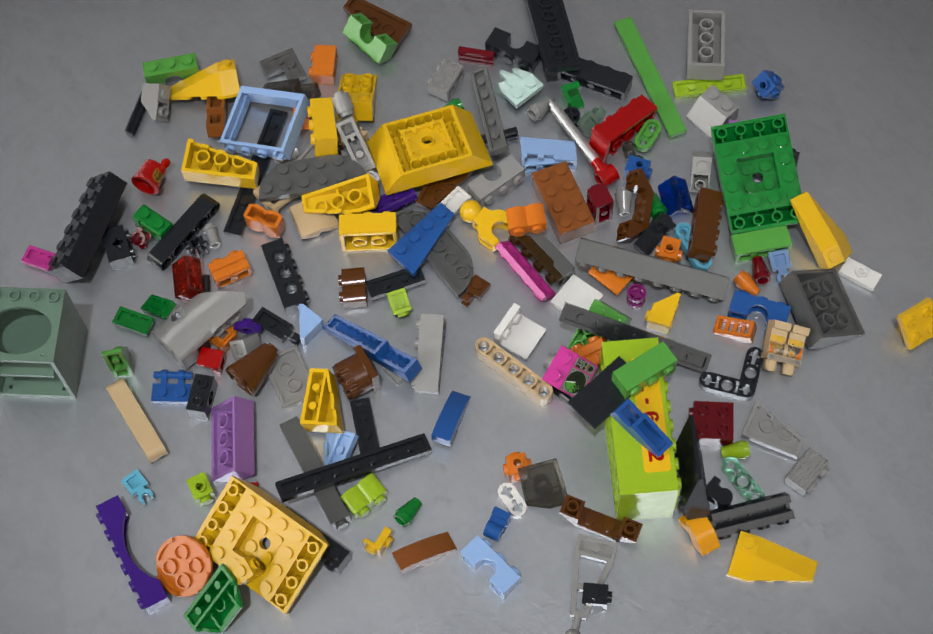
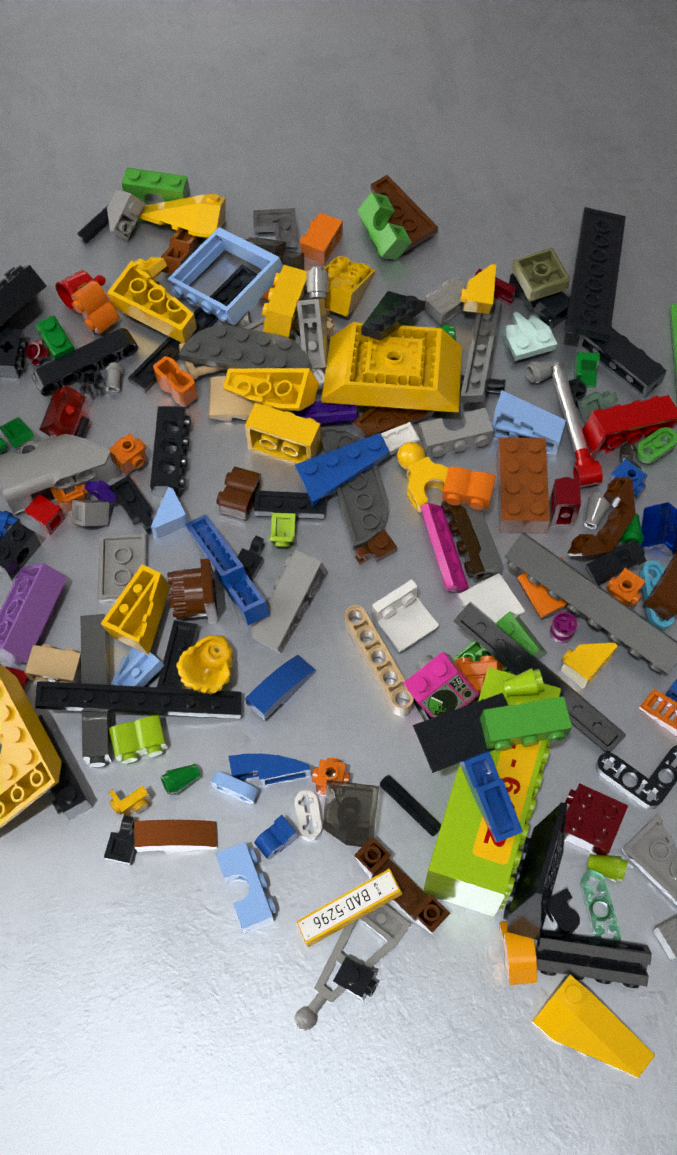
camera: 20 degrees right, 0 degrees up
orange brick [207,250,253,289] -> none
reddish brown cone [225,343,278,396] -> none
none -> tan brick [25,644,81,683]
none -> orange brick [71,281,120,334]
none -> black plate [104,816,136,865]
none -> orange brick [108,433,147,475]
none -> yellow plate [135,257,167,278]
none -> yellow piece [176,635,233,695]
none -> light blue beam [210,771,259,804]
none -> blue slope [228,753,311,787]
none -> black plate [237,535,265,581]
none -> tile [296,869,403,947]
none -> black wing [361,291,426,341]
none -> black axle [380,775,441,836]
none -> yellow slope [460,264,496,314]
none -> lime cone [503,668,545,697]
none -> olive brick [512,248,571,301]

